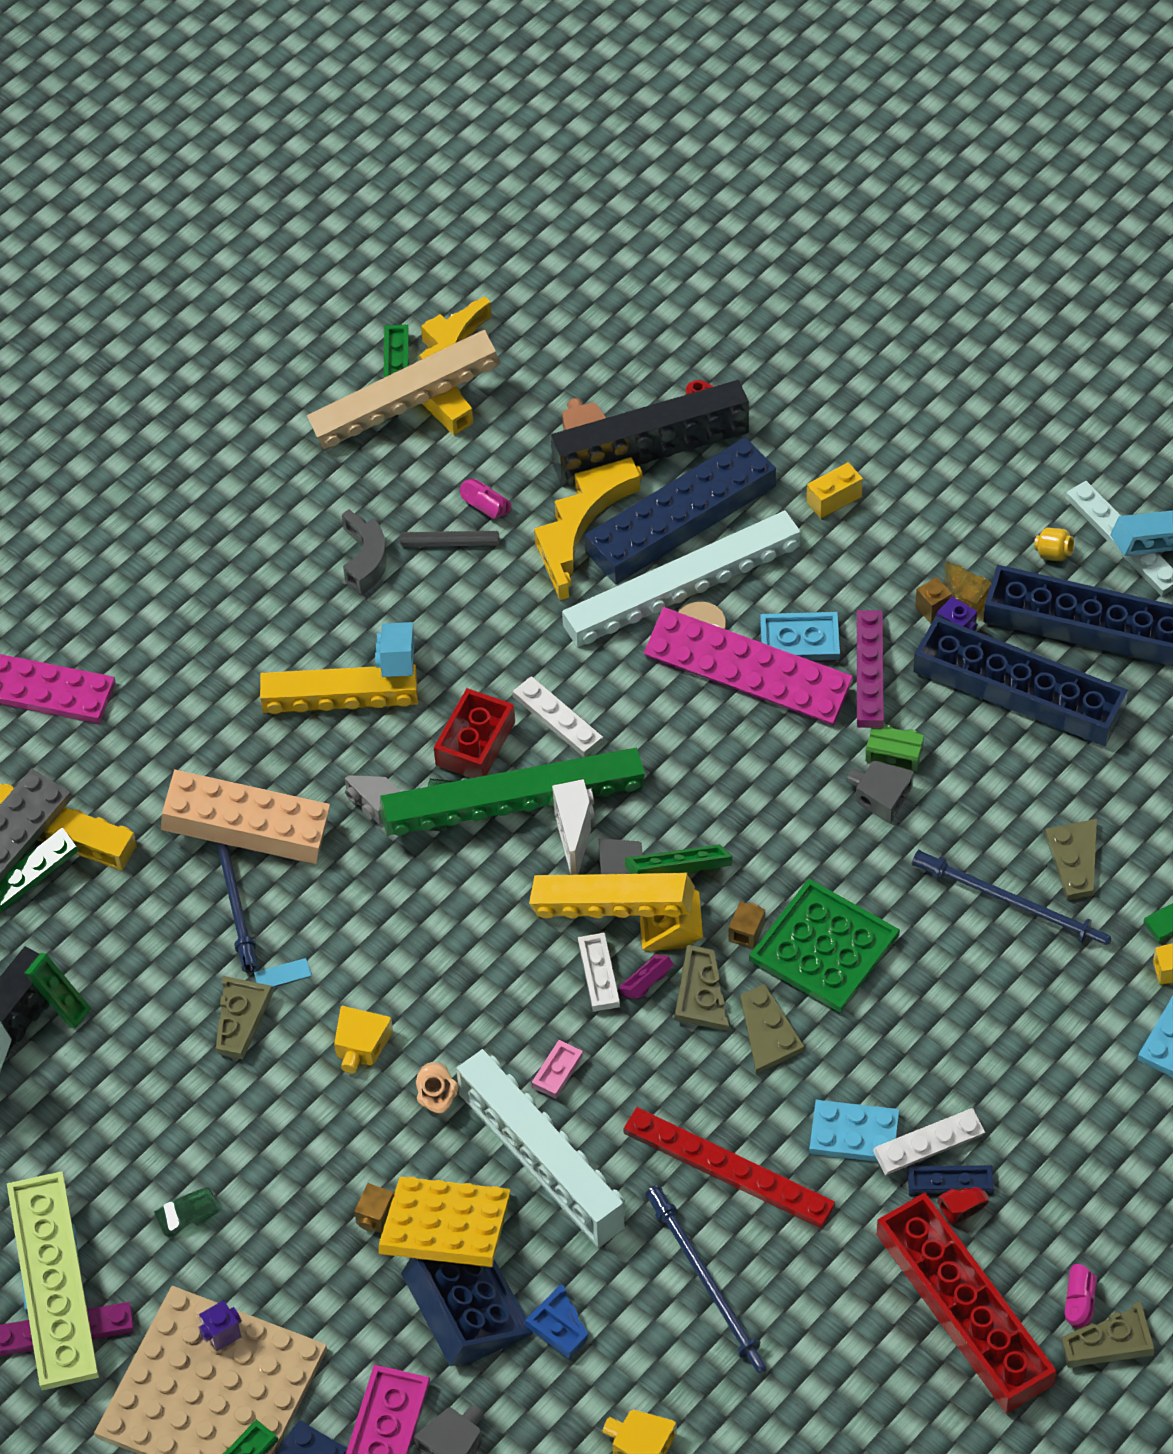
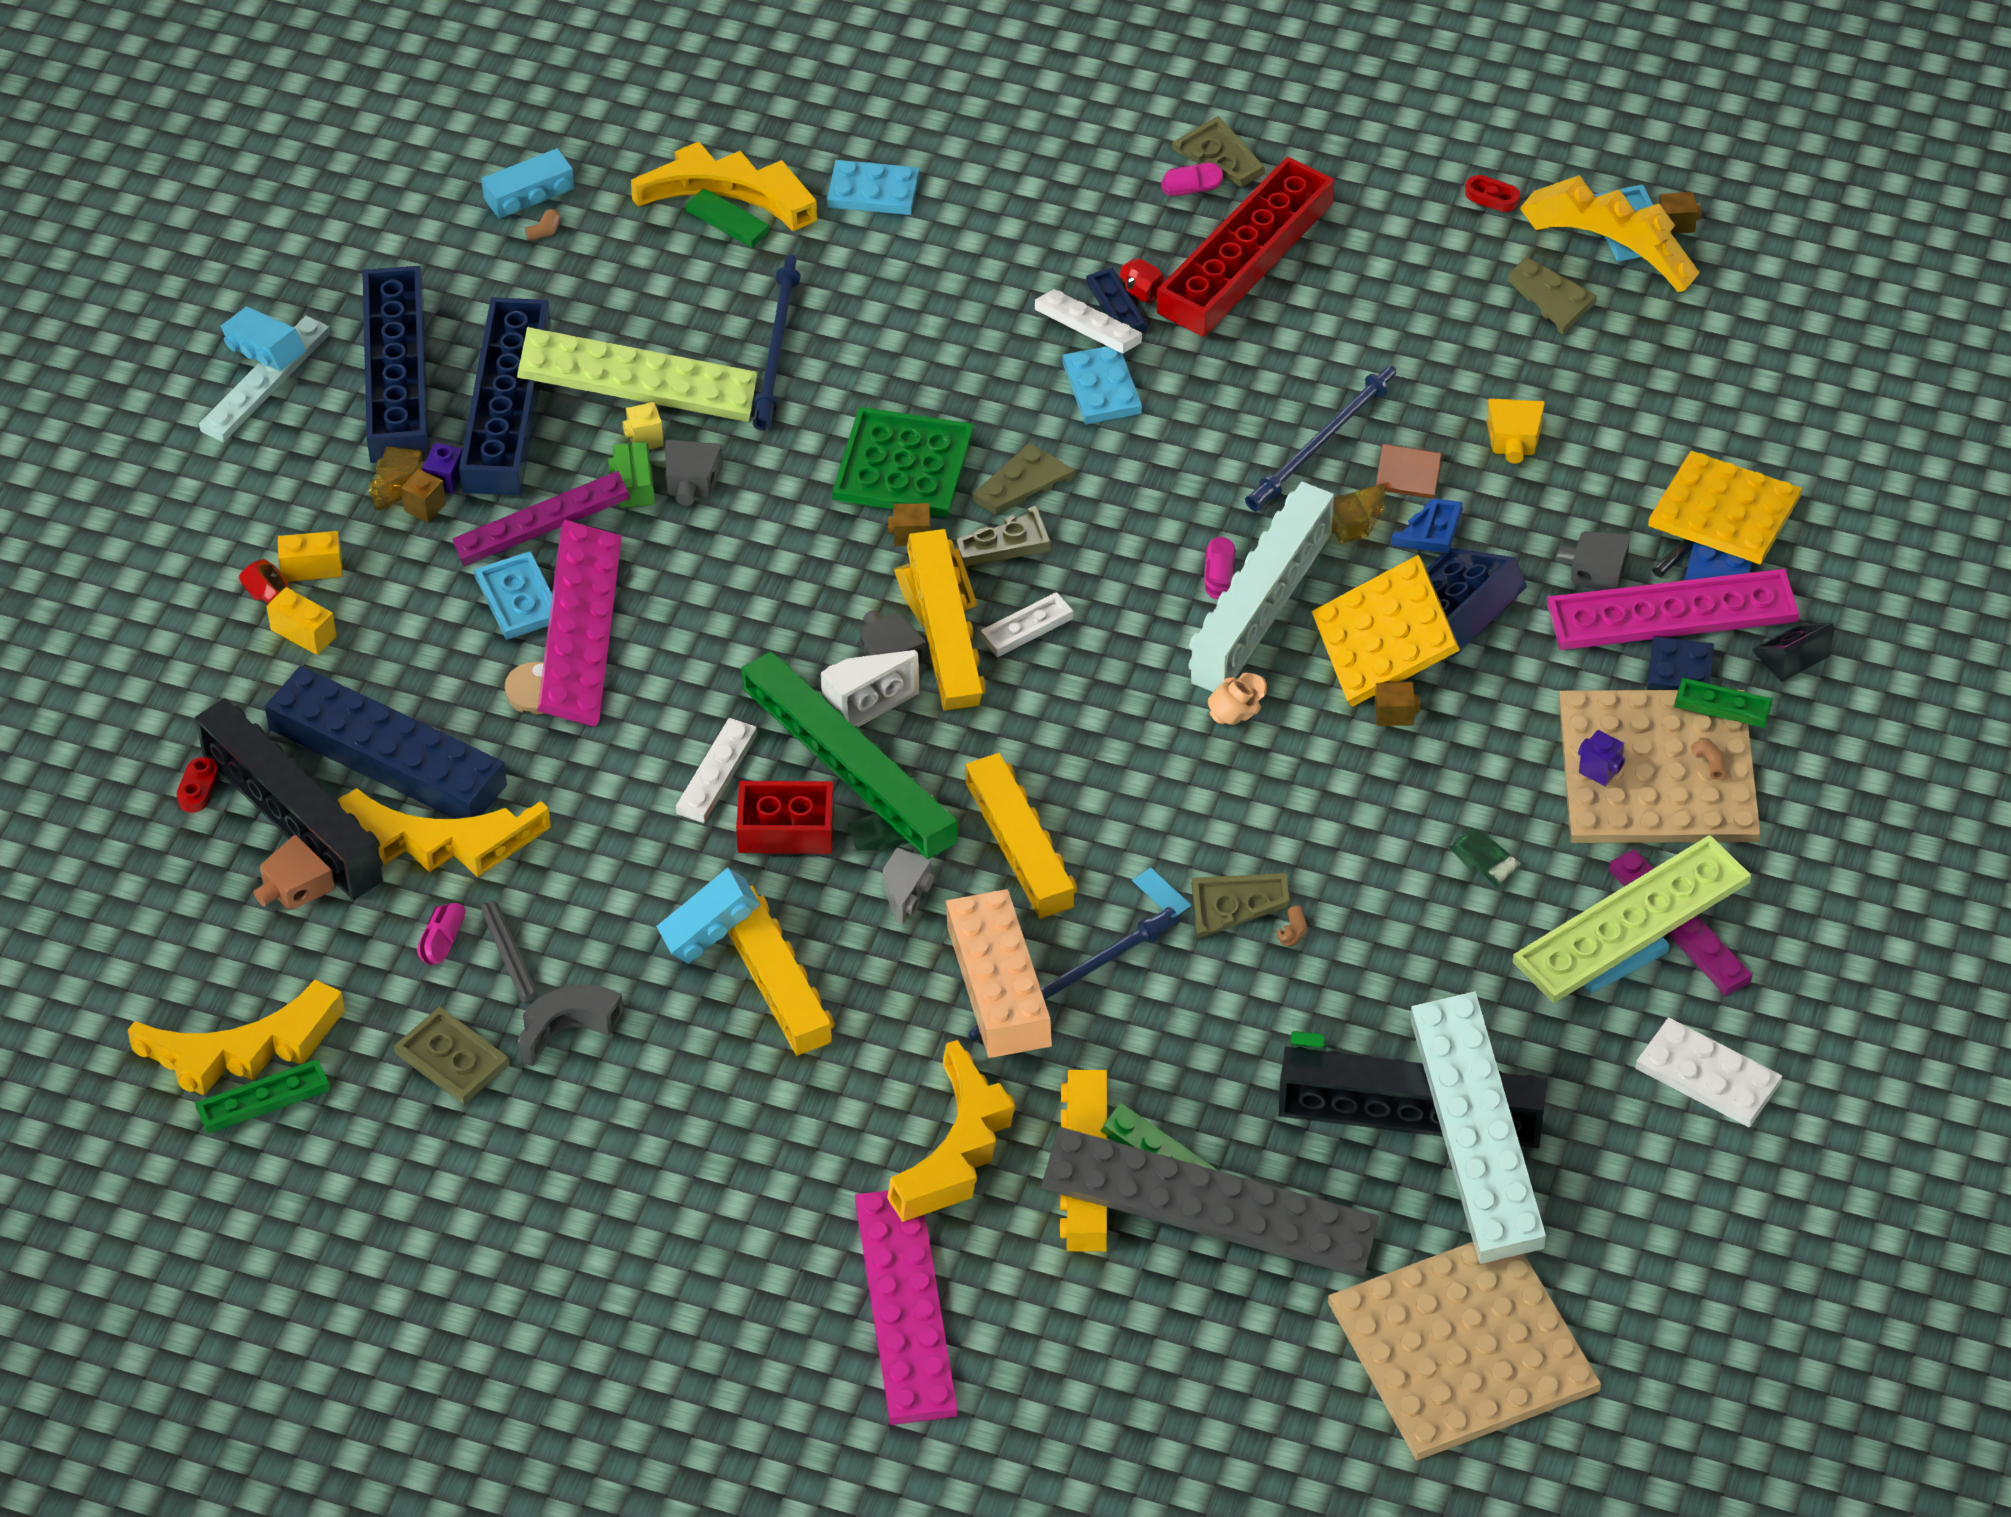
camera: 115 degrees left, 5 degrees down
tan brick [307,329,501,450] -> none
yellow torso [334,1005,393,1074] -> none
bright pink plate [531,1040,583,1099] -> none
light aqua brick [562,511,800,648] -> none
magenta plate [617,954,674,999] -> none
red plate [623,1107,835,1229] -> none
green plate [624,844,733,874] -> none
yellow head [1034,527,1074,562] -> none
olive wing [1045,819,1097,901] -> none
none -> red rock [238,559,289,604]
none -> yellow brick [278,531,343,582]
none -> olive plate [394,1006,510,1105]
none -> yellowish green plate [517,327,757,422]
none -> light yellow brick [622,402,664,450]
none -> yellow arch [887,1040,1016,1222]
none -> yellow brick [965,752,1077,919]
none -> dark pink arm [1204,537,1236,599]
none -> medium nougat arm [1277,906,1308,947]
none -> clear yellow slope [1332,484,1385,544]
none -> slope [1376,443,1445,499]
none -> medium nougat arm [1691,738,1726,779]

